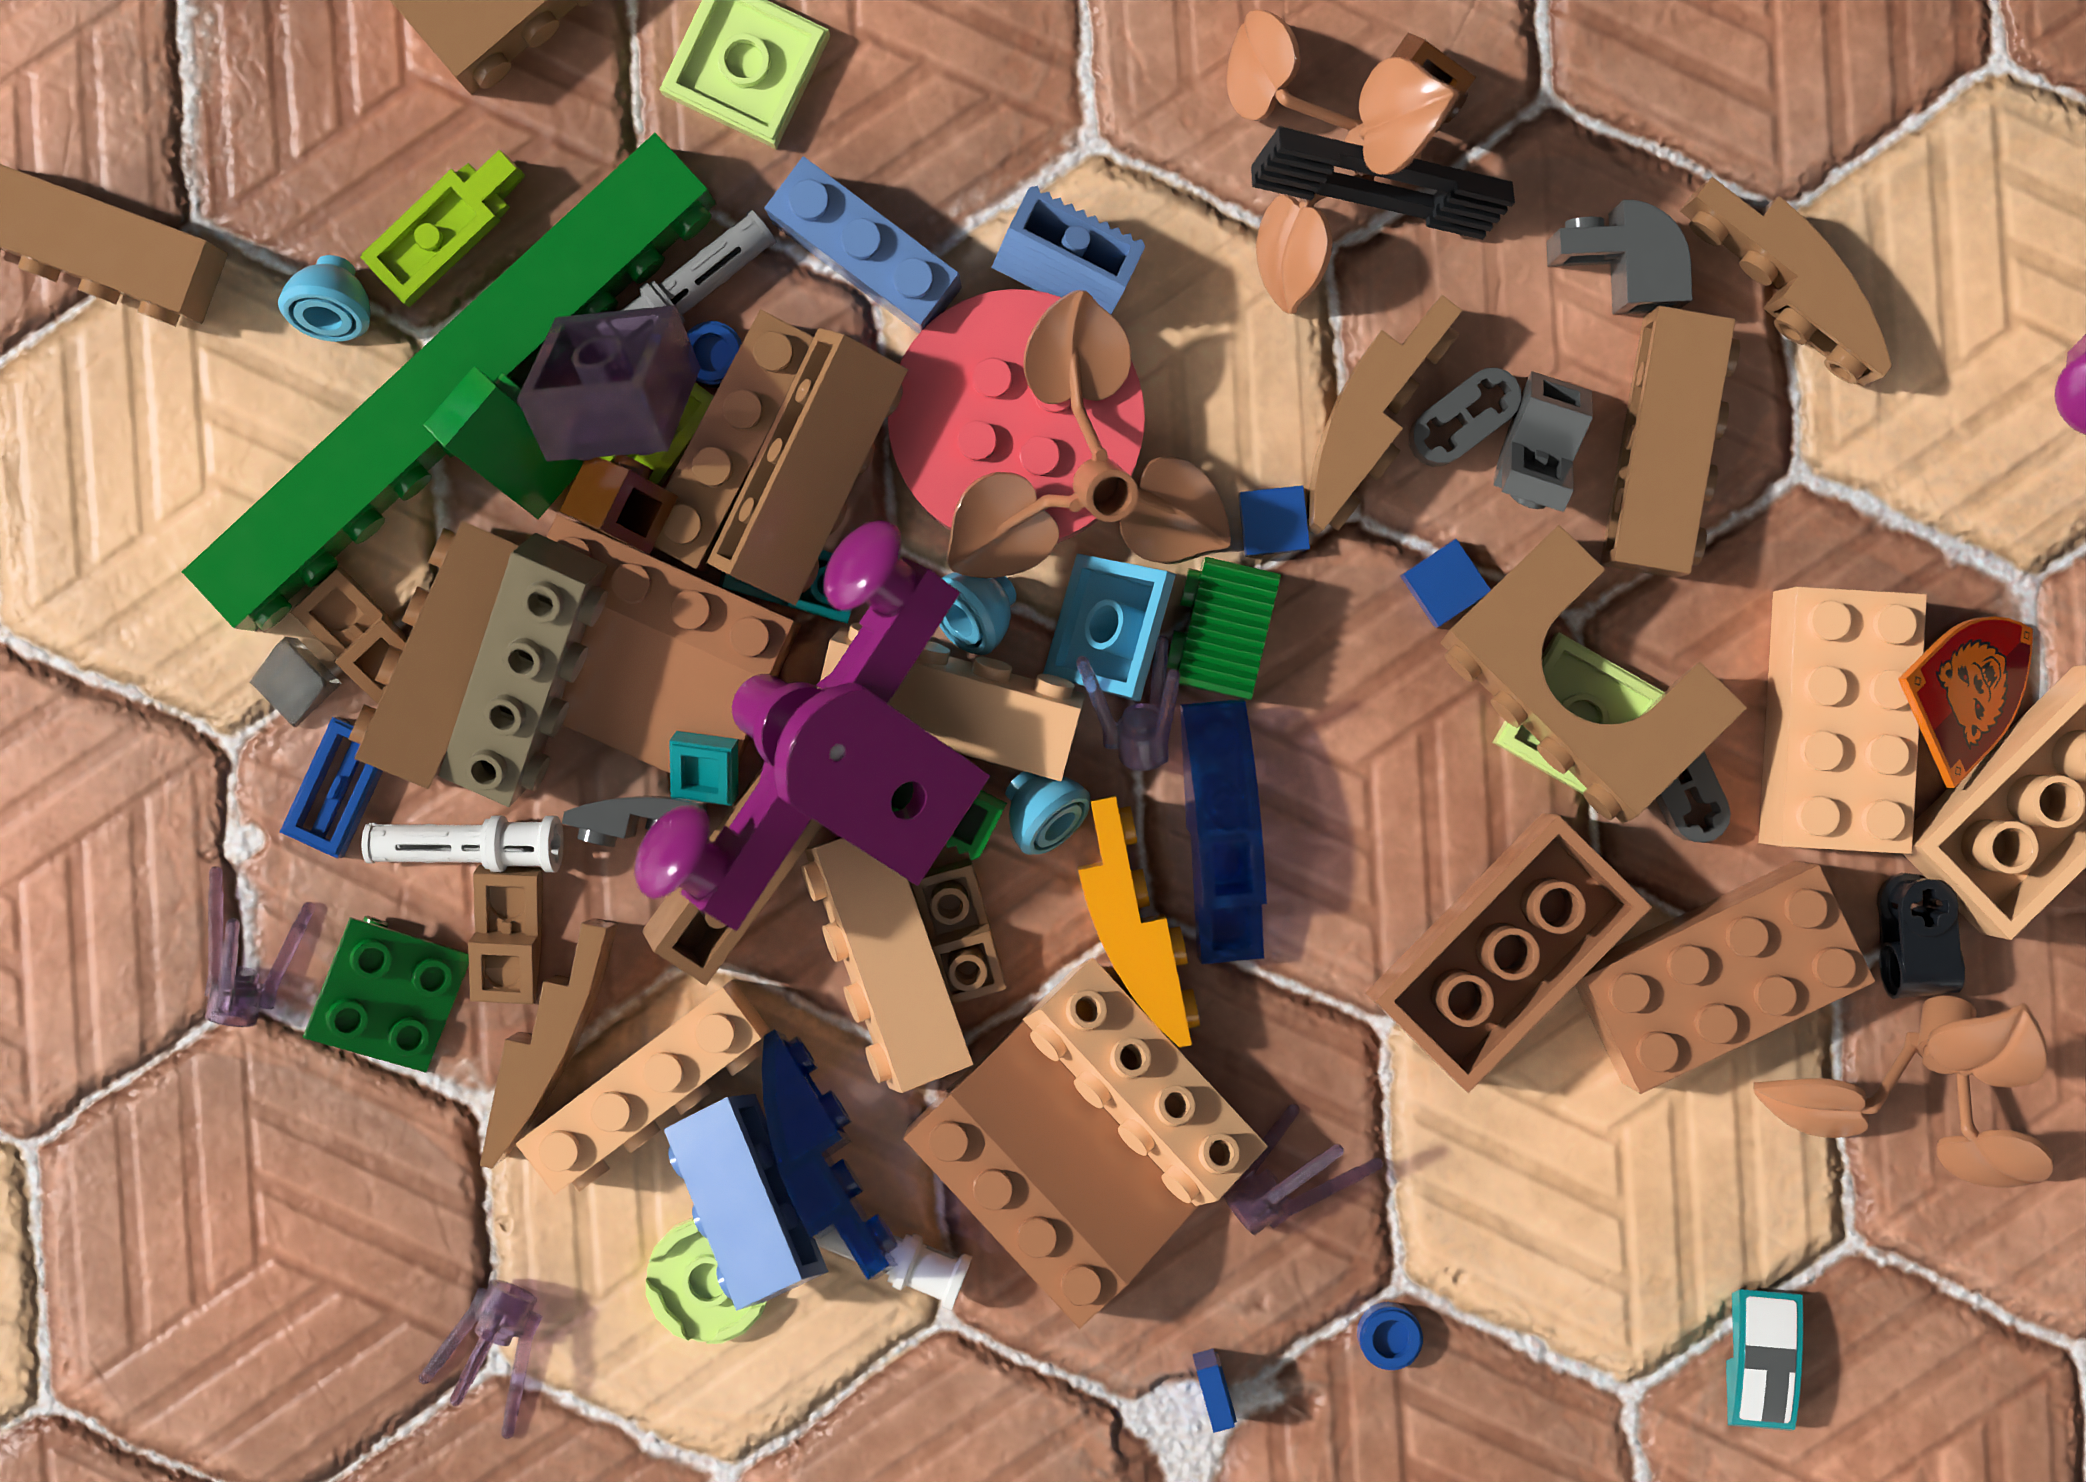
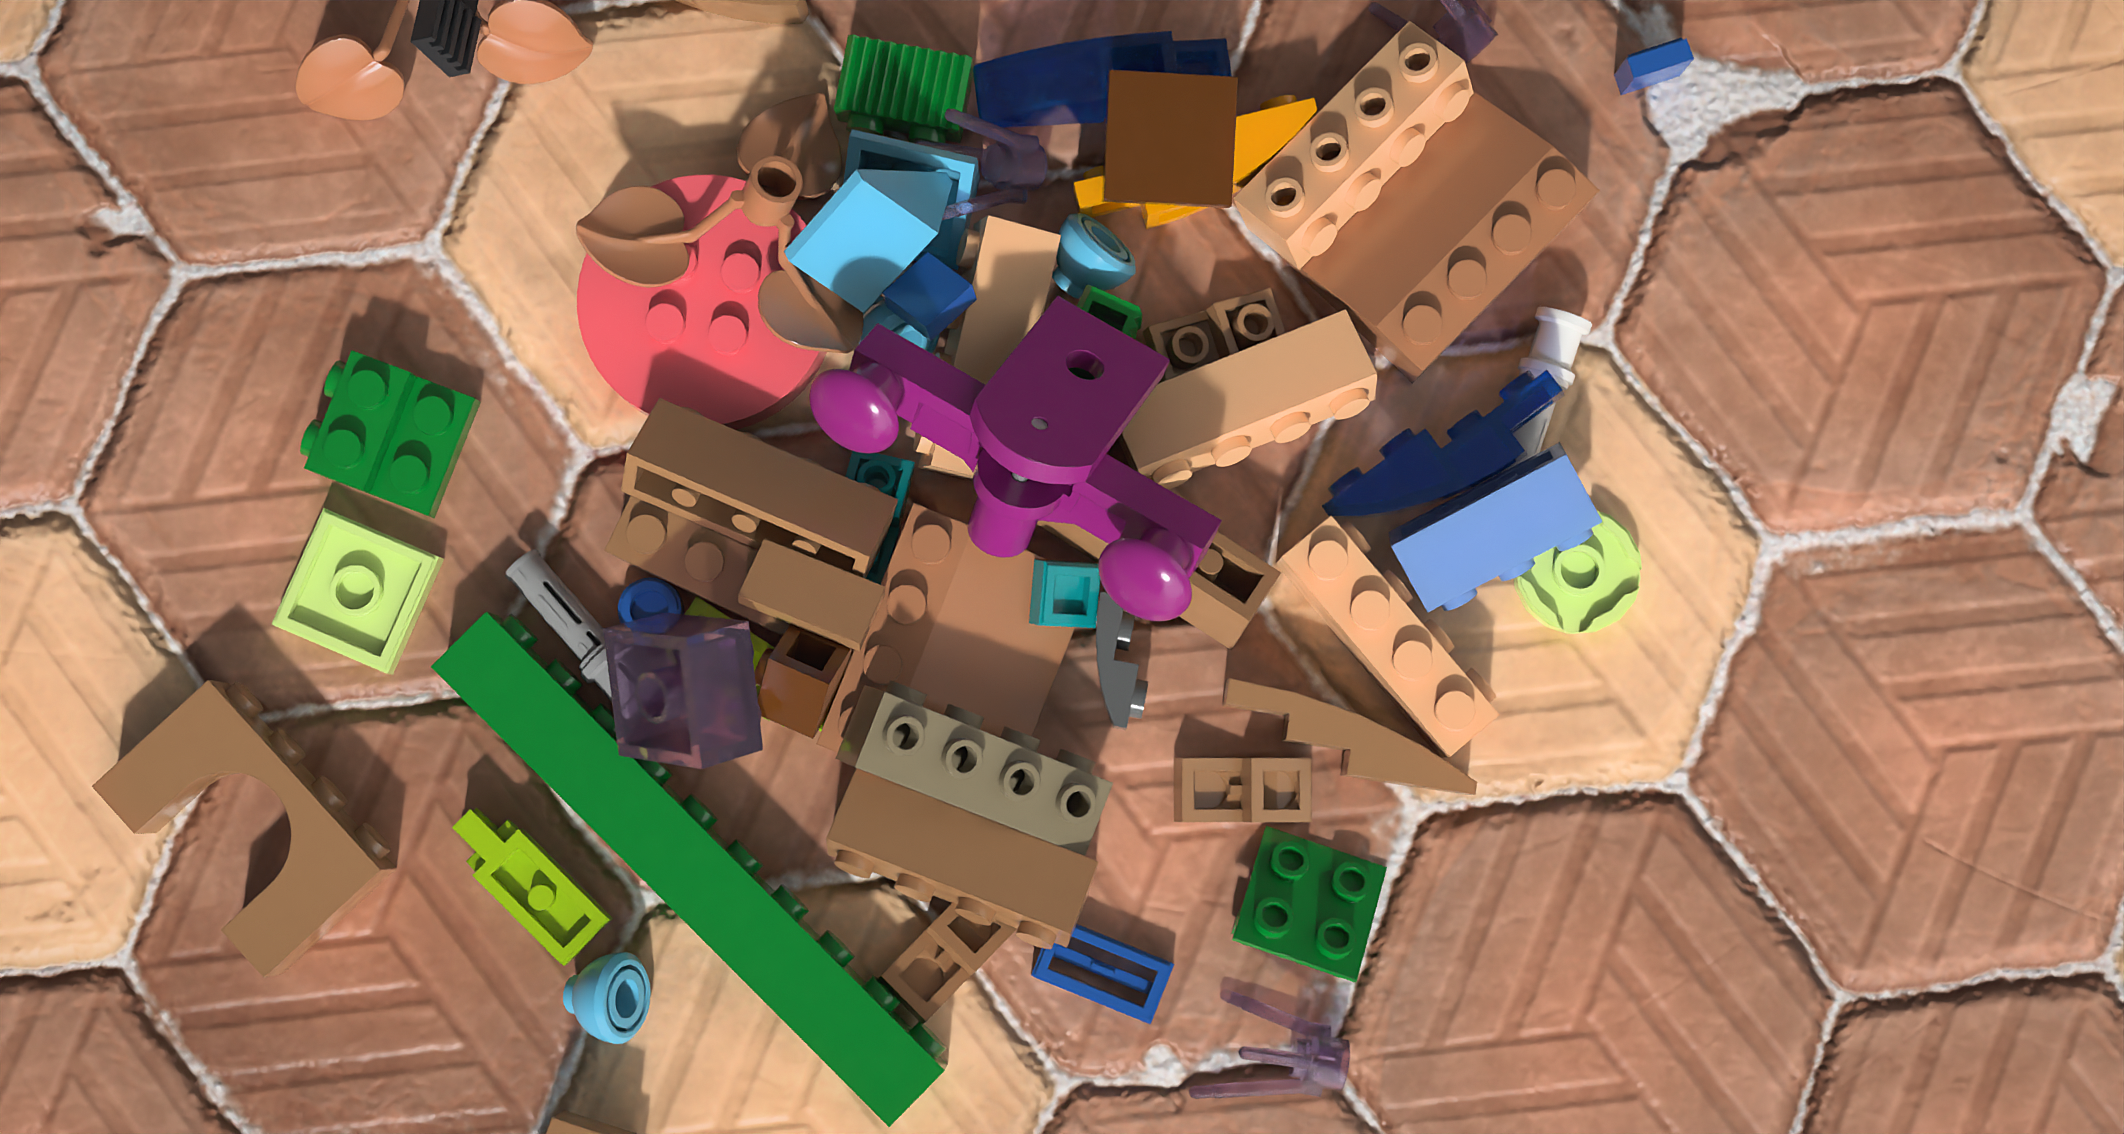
camera: 90 degrees left, 5 degrees down
clear smoke slope [250,637,341,727] -> none
white pin [362,815,564,872] -> none
plant [419,1279,542,1439] -> none
green brick [424,365,585,520] -> none
medium blue brick [764,156,962,334] -> none
medium blue brick [991,186,1145,314] -> none
blue tile [1238,485,1310,557] -> none
none -> green plate [300,350,481,519]
none -> medium nougat tile [738,539,886,652]
none -> medium azure slope [784,169,953,313]
none -> blue tile [882,252,977,341]
none -> reddish brown tile [1102,70,1238,208]

